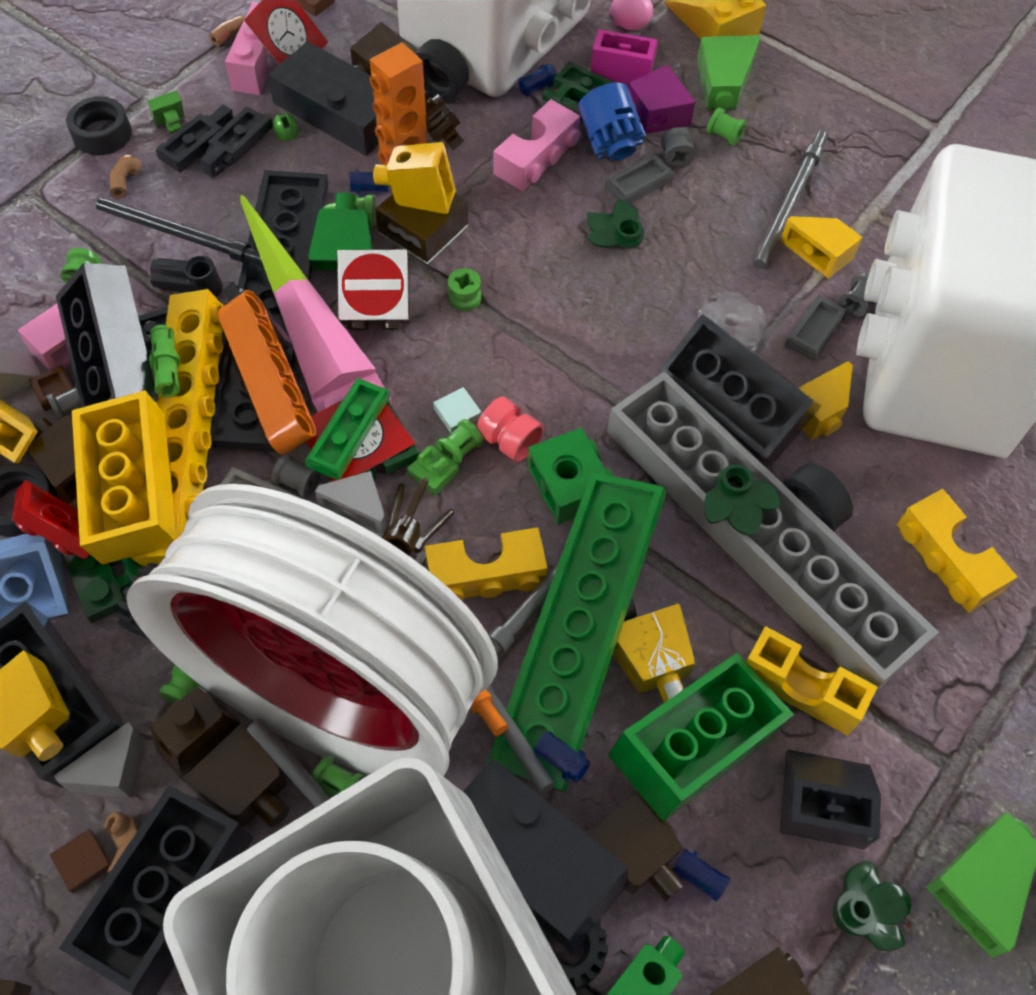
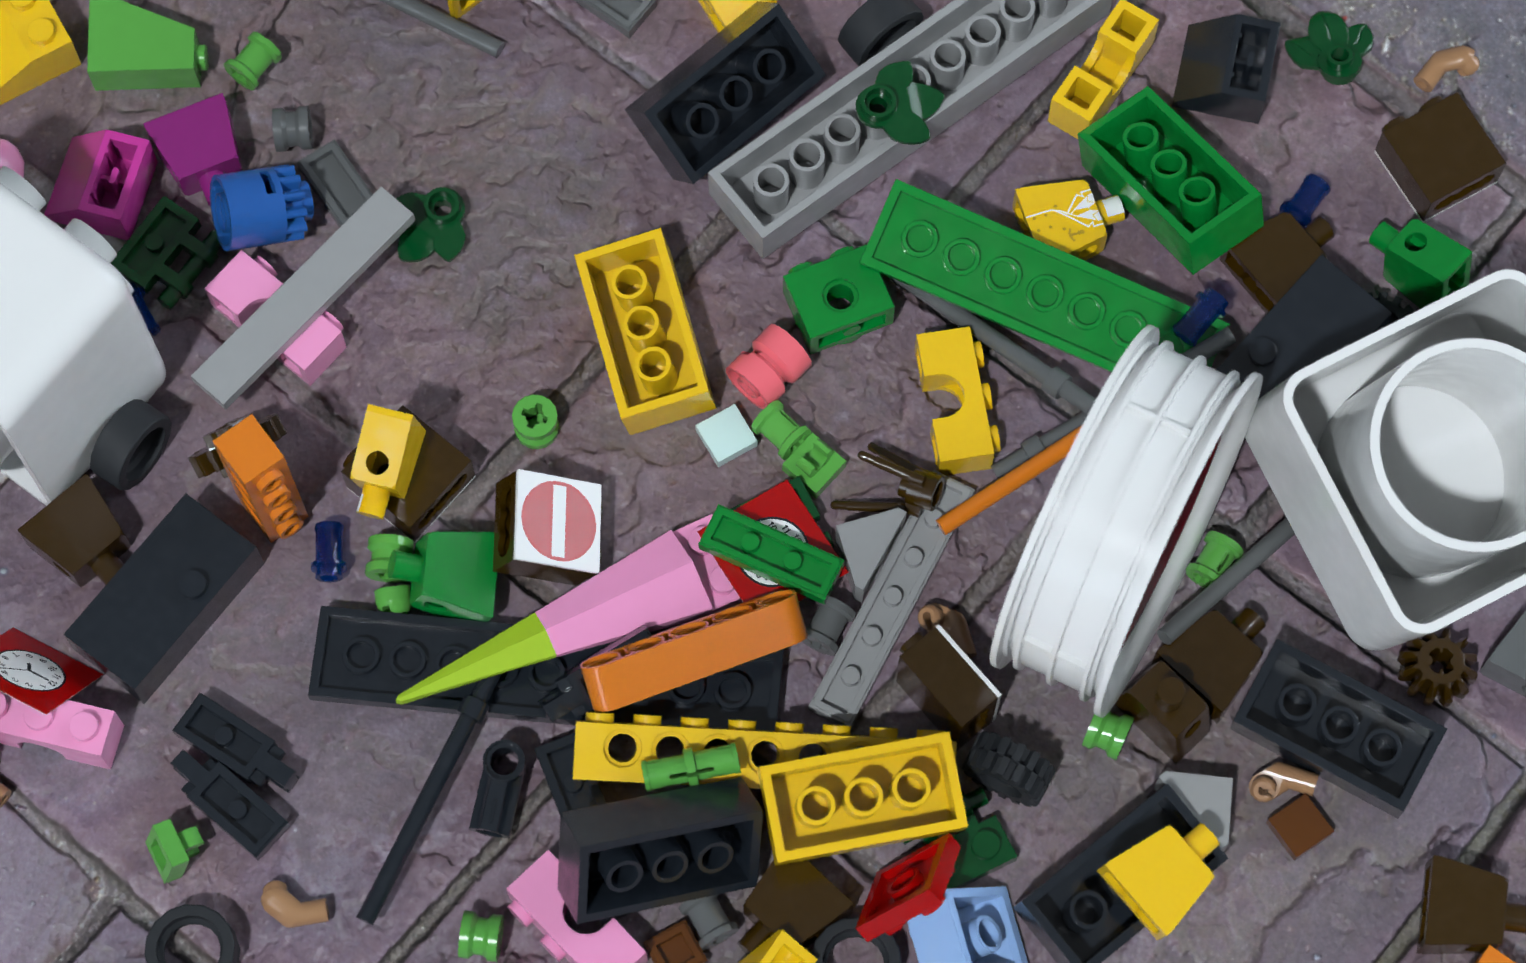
camera: 85 degrees left, 10 degrees up
bright green hinge [273,113,299,141] -> none
clear plate [697,292,766,351] -> none
none -> light grey tile [191,187,415,410]
none -> yellow brick [574,228,717,435]

